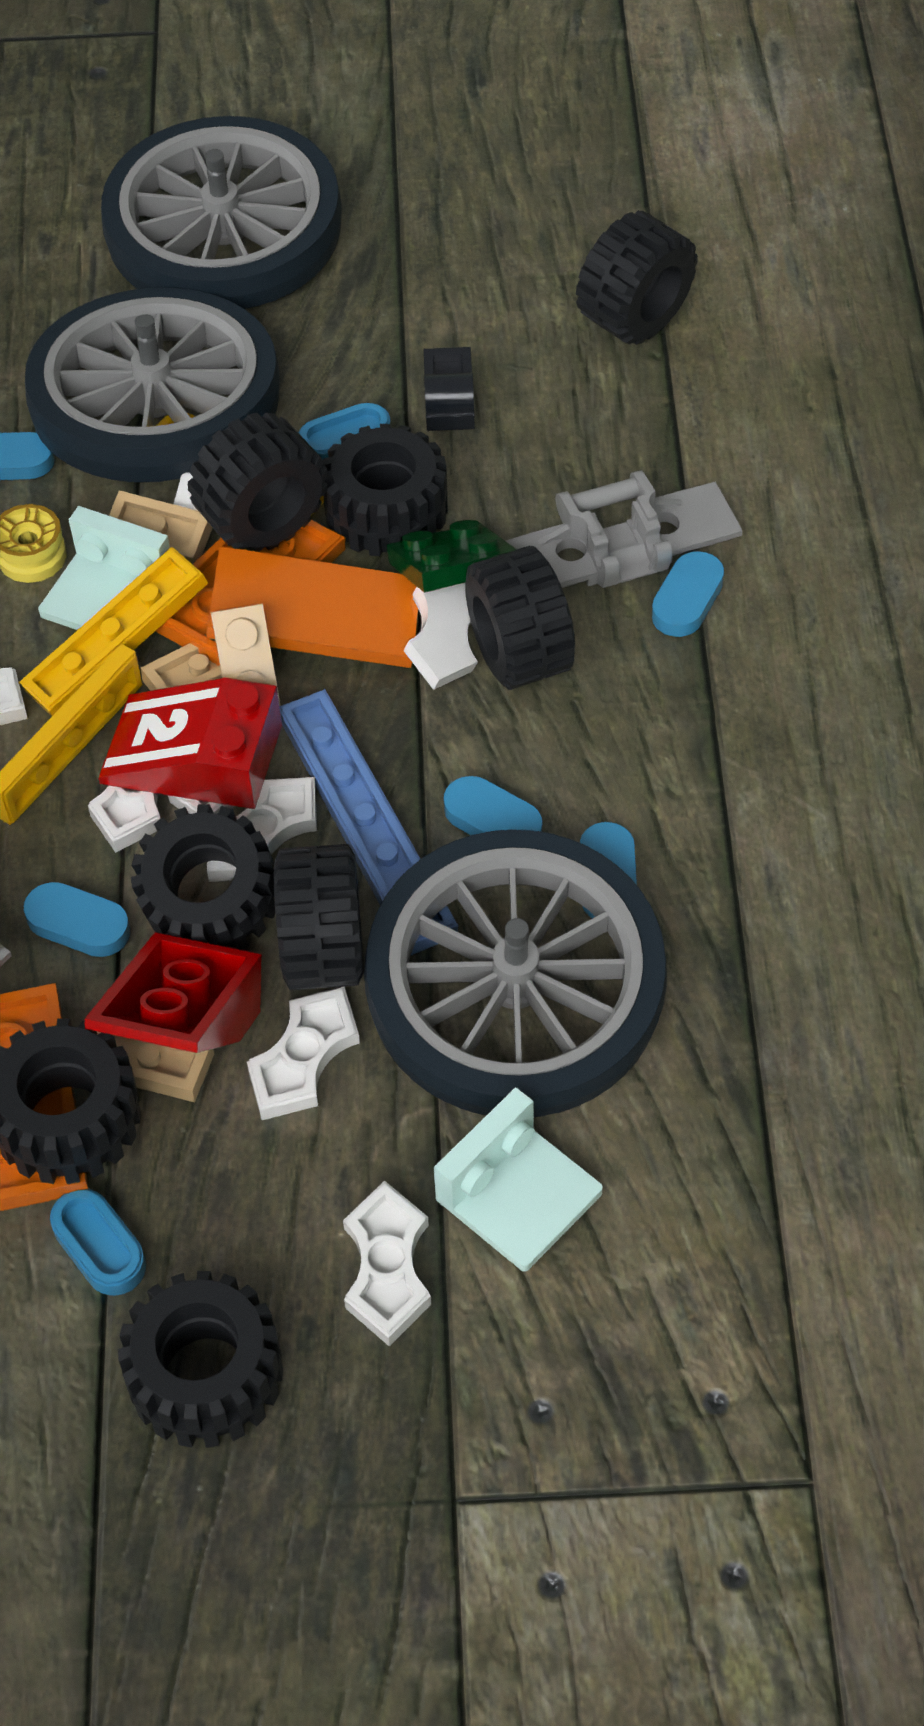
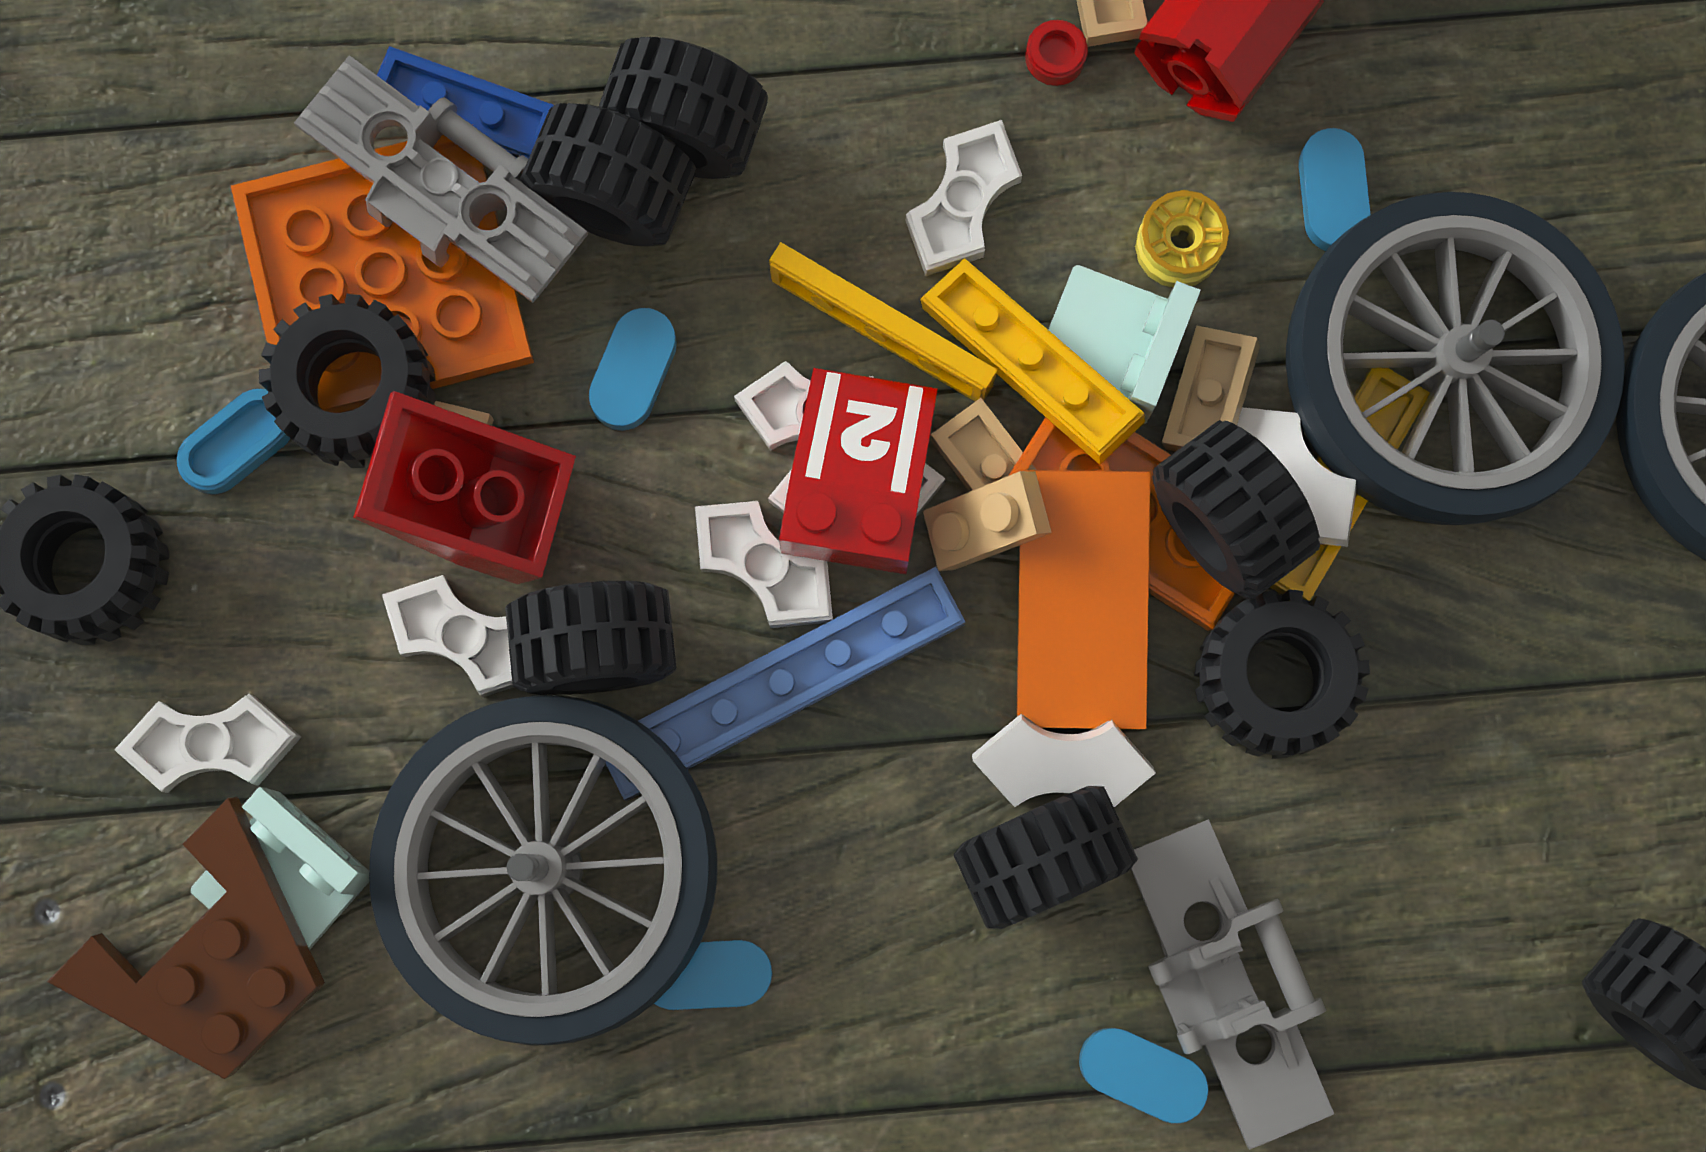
camera: 85 degrees right, 25 degrees up
black tyre [131,804,276,950] -> none
dark azure tile [298,403,391,460] -> none
dark green plate [386,520,517,593] -> none
black plate [423,347,475,431] -> none
dark azure tile [444,776,542,835] -> none
none -> reddish brown wing [47,796,325,1079]

